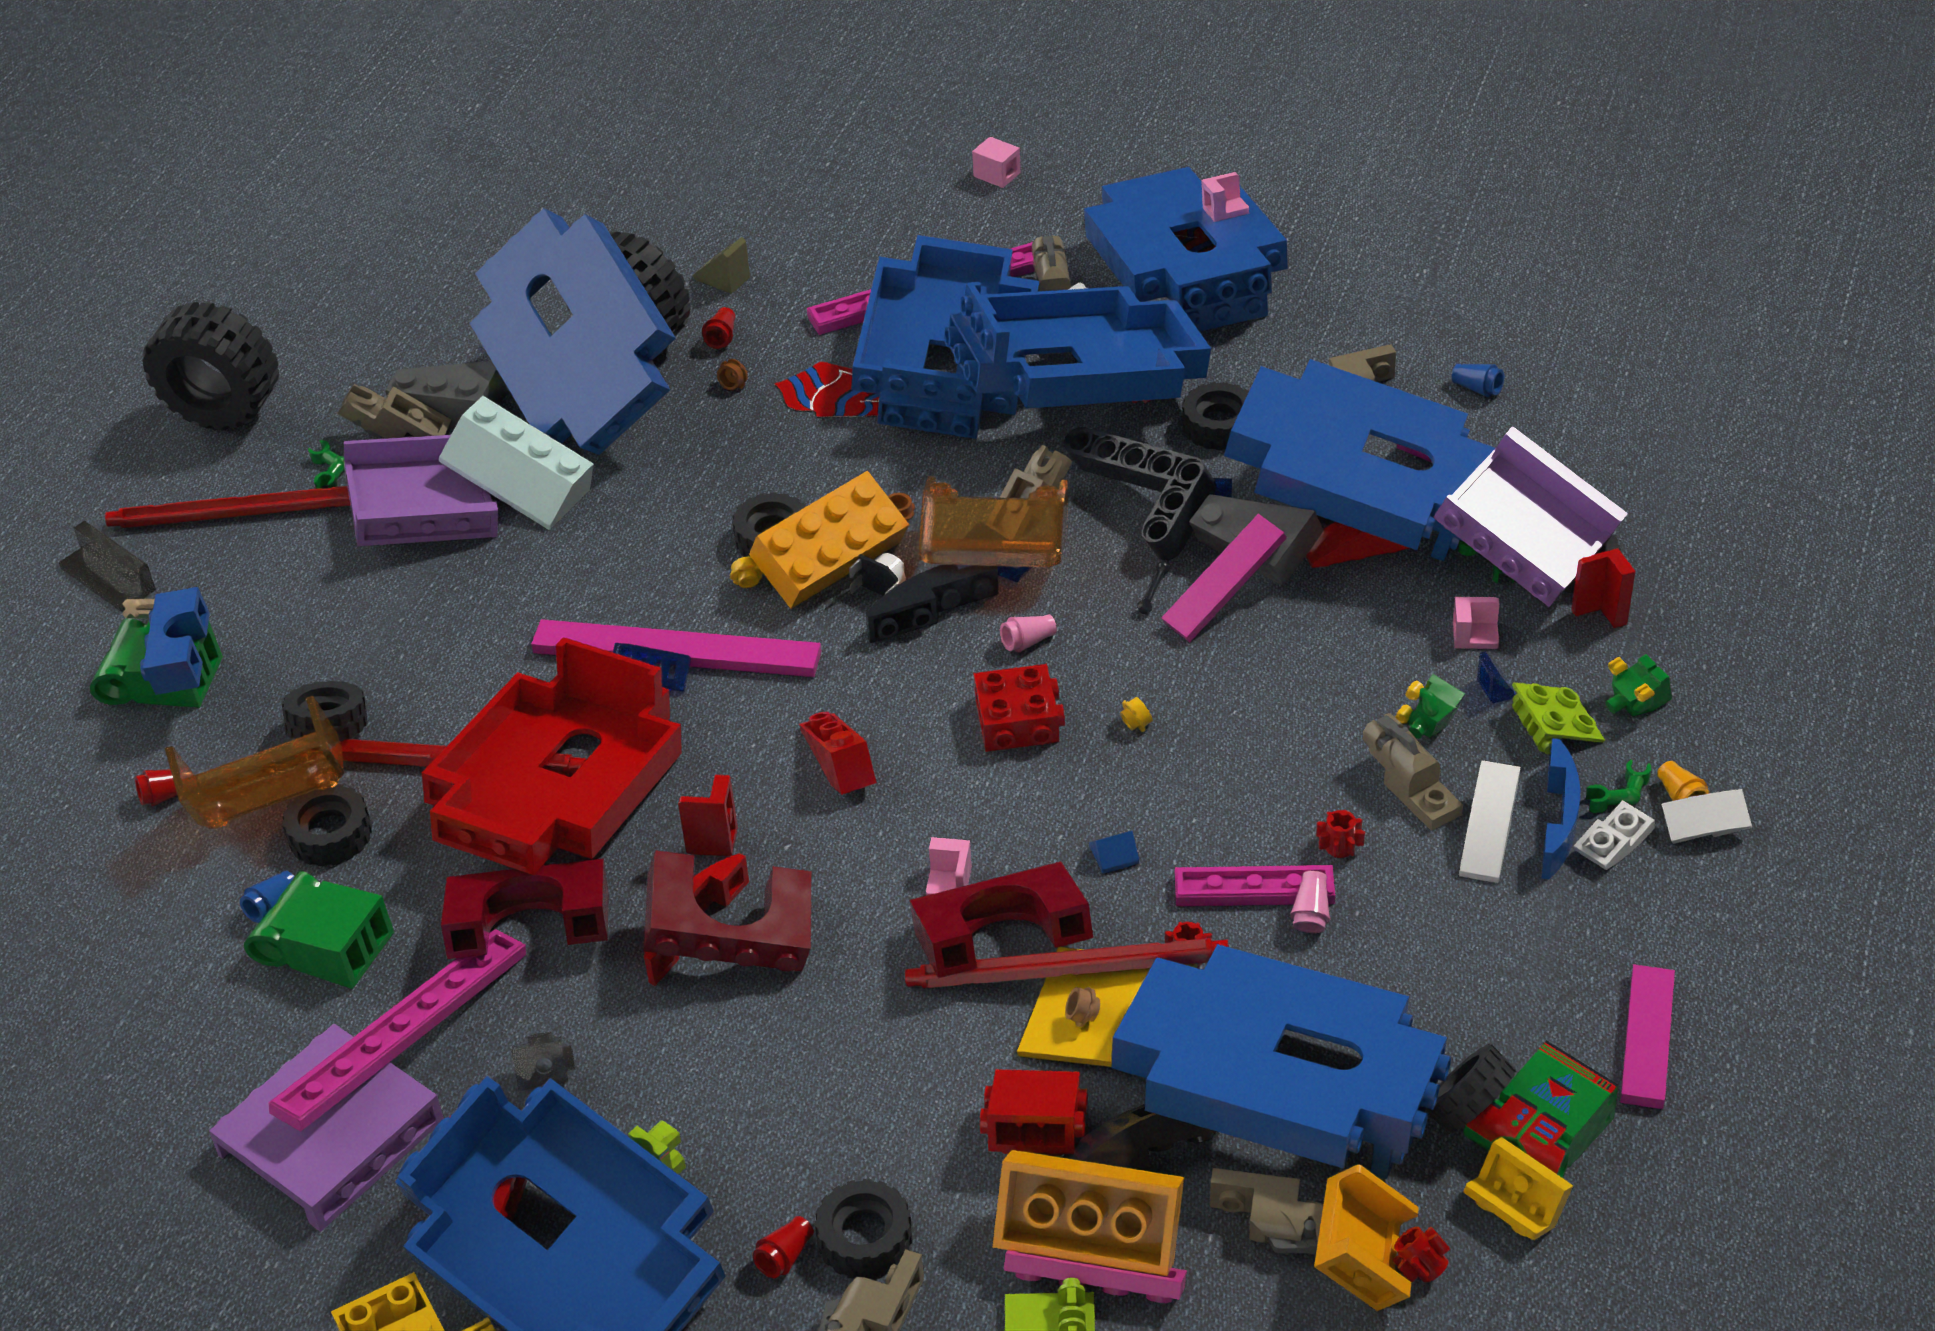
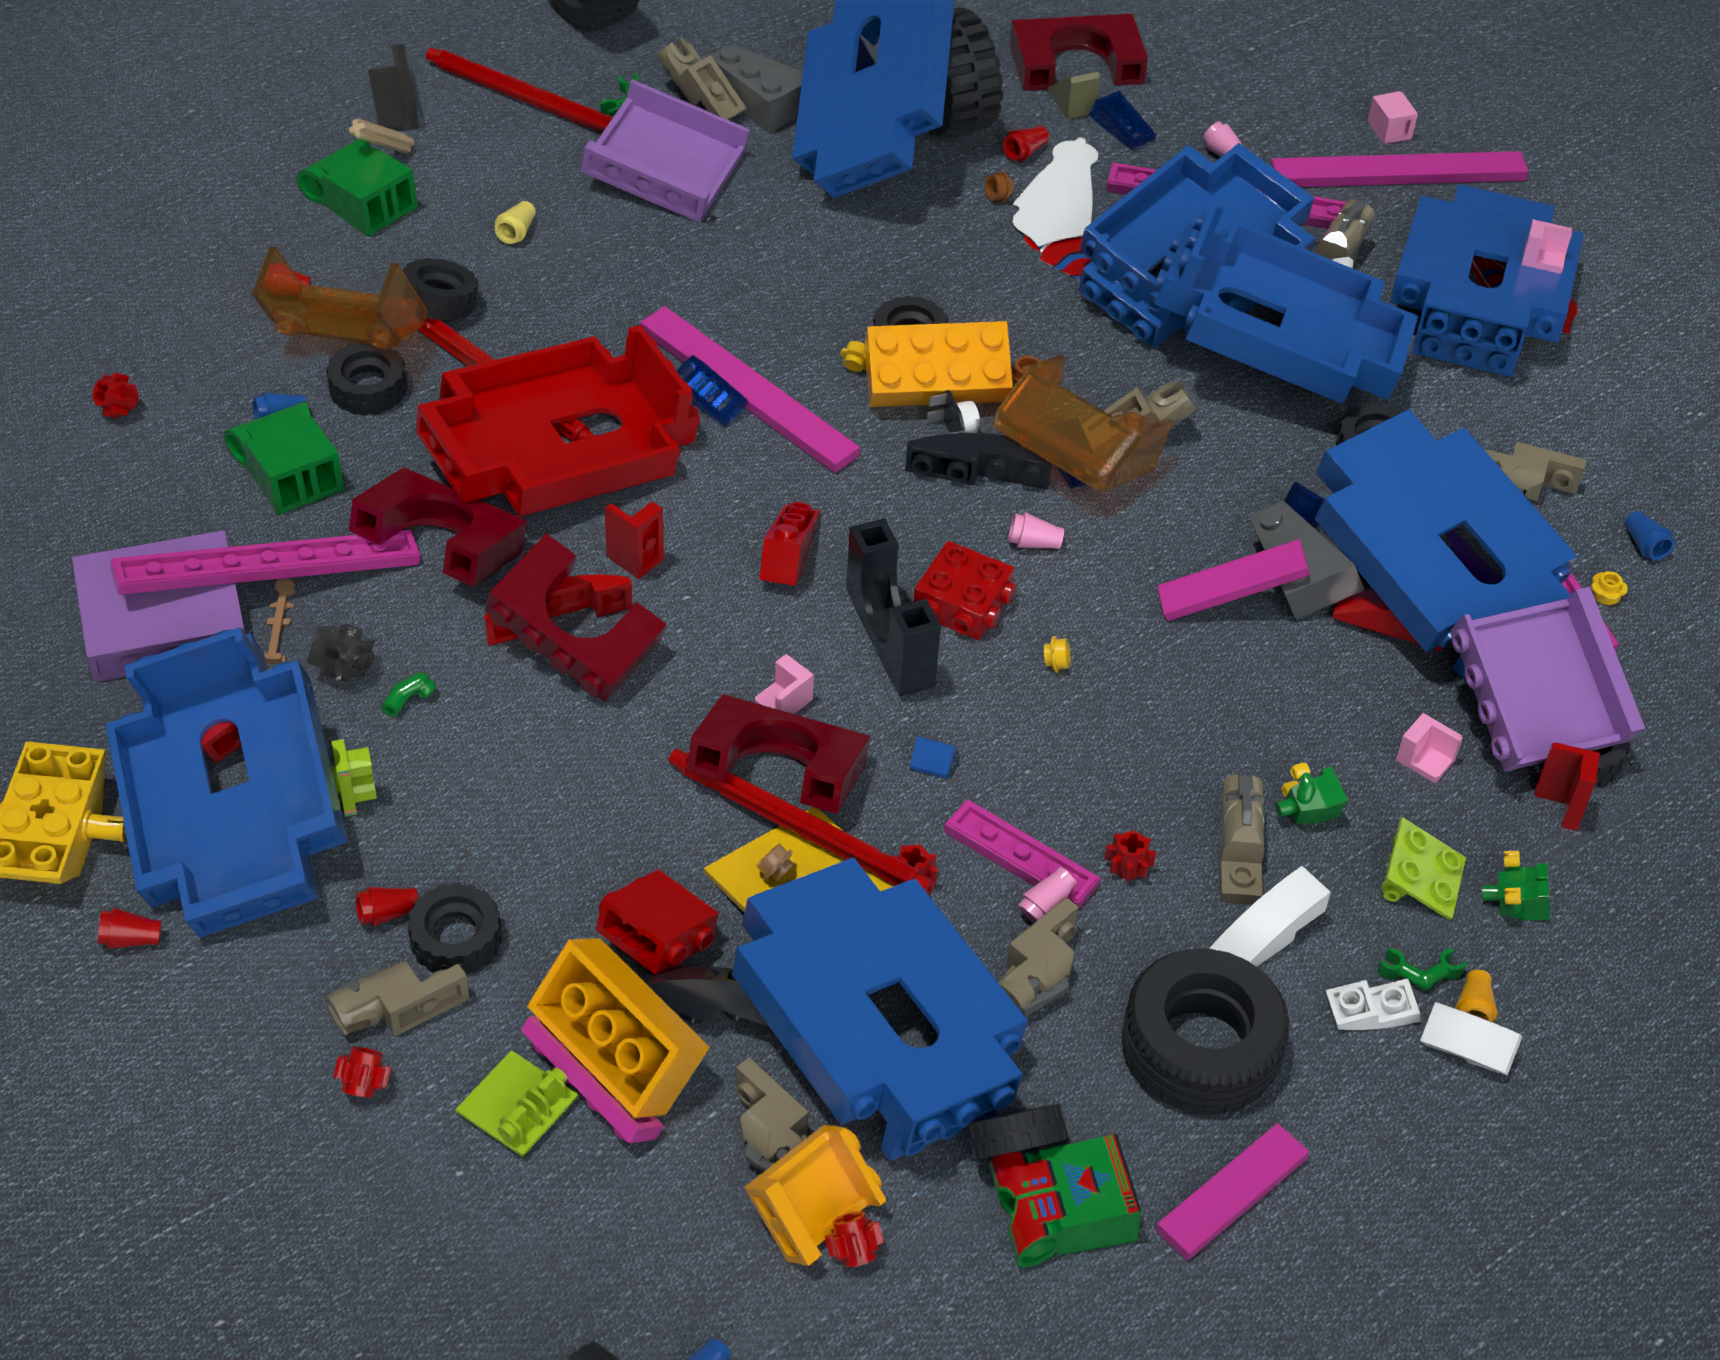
camera: 30 degrees right, 5 degrees up
blue arch [140,587,210,695] -> none
light aqua slope [439,396,594,530] -> none
black beam [1064,427,1216,560] -> none
black hinge [1137,561,1170,614] -> none
yellow bracket [1463,1137,1573,1240] -> none
clear blue slope [1477,651,1516,704] -> none
blue slope [1541,738,1580,879] -> none
none -> red gear [92,372,139,418]
none -> medium nougat piece [264,578,295,664]
none -> green arm [381,672,436,717]
none -> light yellow cone [495,201,536,244]
none -> black arch [846,518,941,696]
none -> dark tan plate [998,897,1079,1017]
none -> dark red arch [1010,13,1148,91]
none -> white sticker [1013,138,1098,247]
none -> clear blue slope [1089,90,1157,149]
none -> black tyre [1121,949,1290,1114]
none -> bright pink cone [1203,122,1243,157]
none -> dark pink tile [1271,151,1529,187]
none -> yellow plate [1591,571,1628,605]

